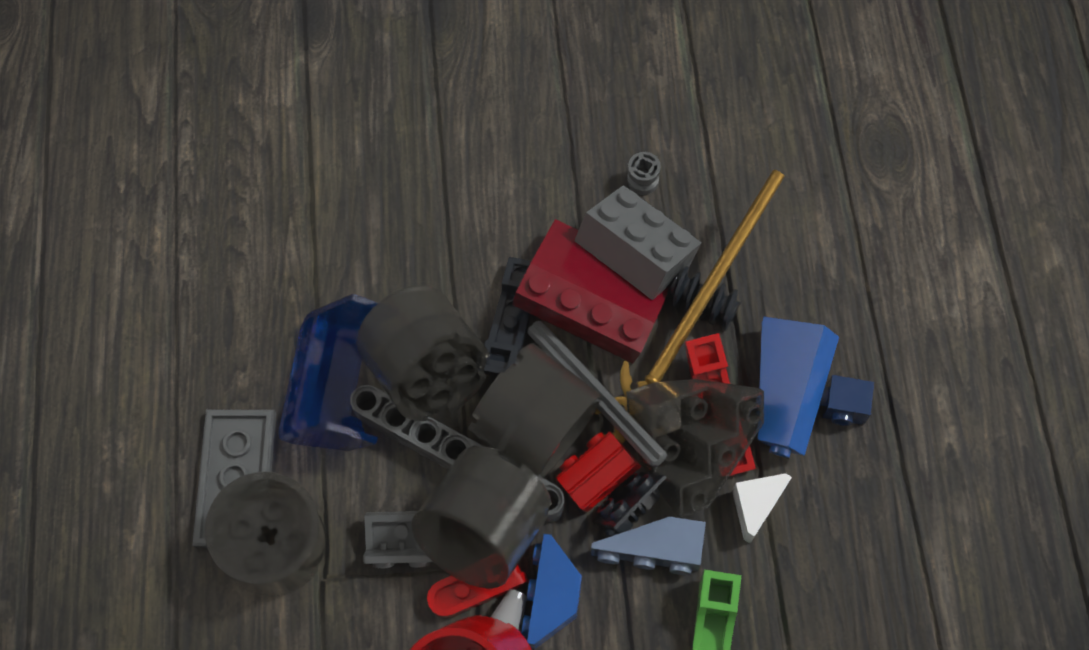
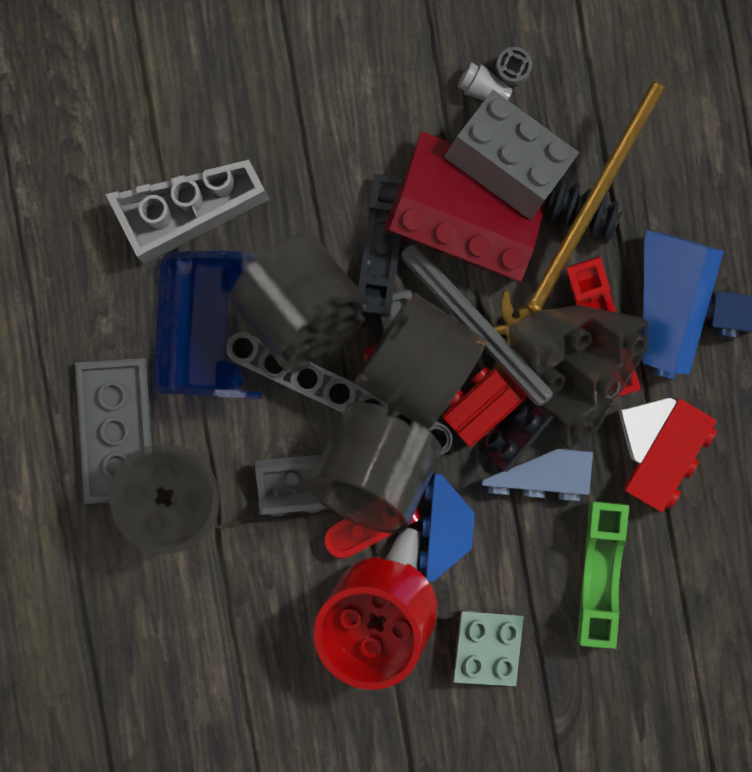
camera: 10 degrees left, 20 degrees up
none -> light grey wedge [106,160,270,264]
none -> light grey cone [457,62,513,101]
none -> red brick [622,399,717,513]

